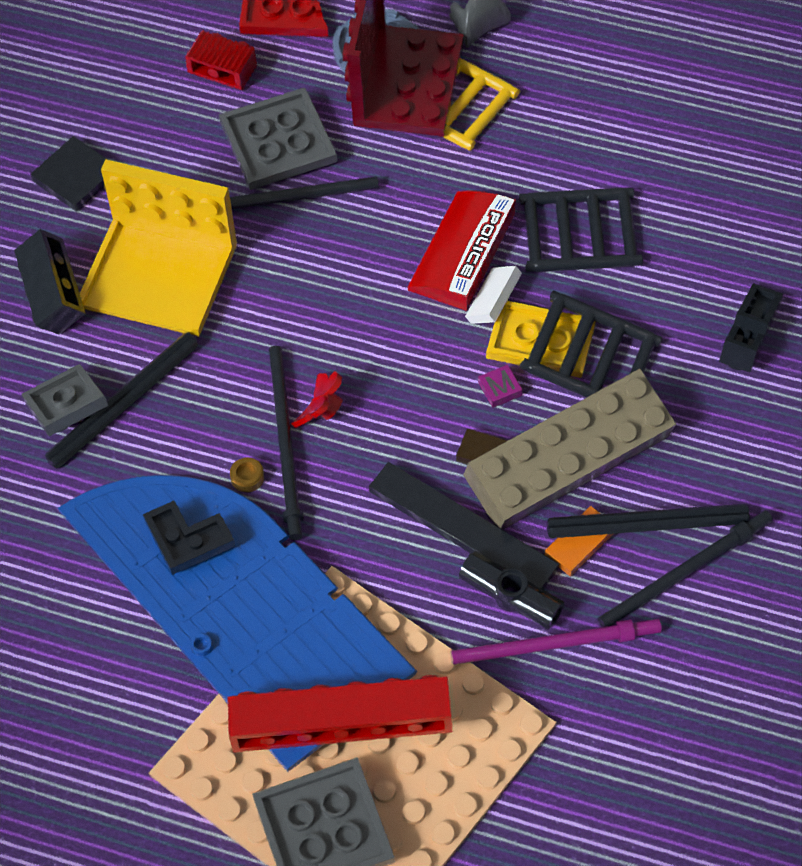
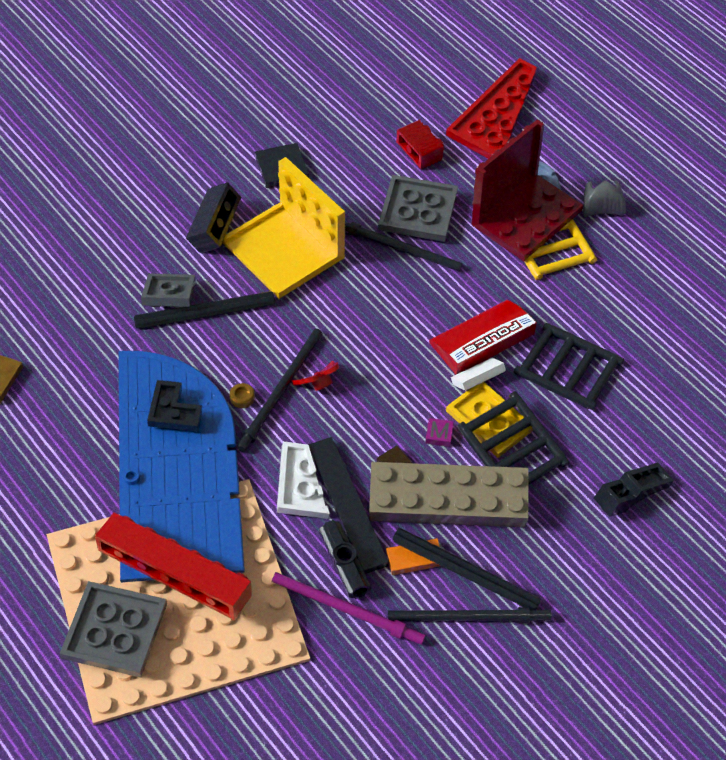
camera: 30 degrees right, 5 degrees down
none -> white wing [277,441,330,519]

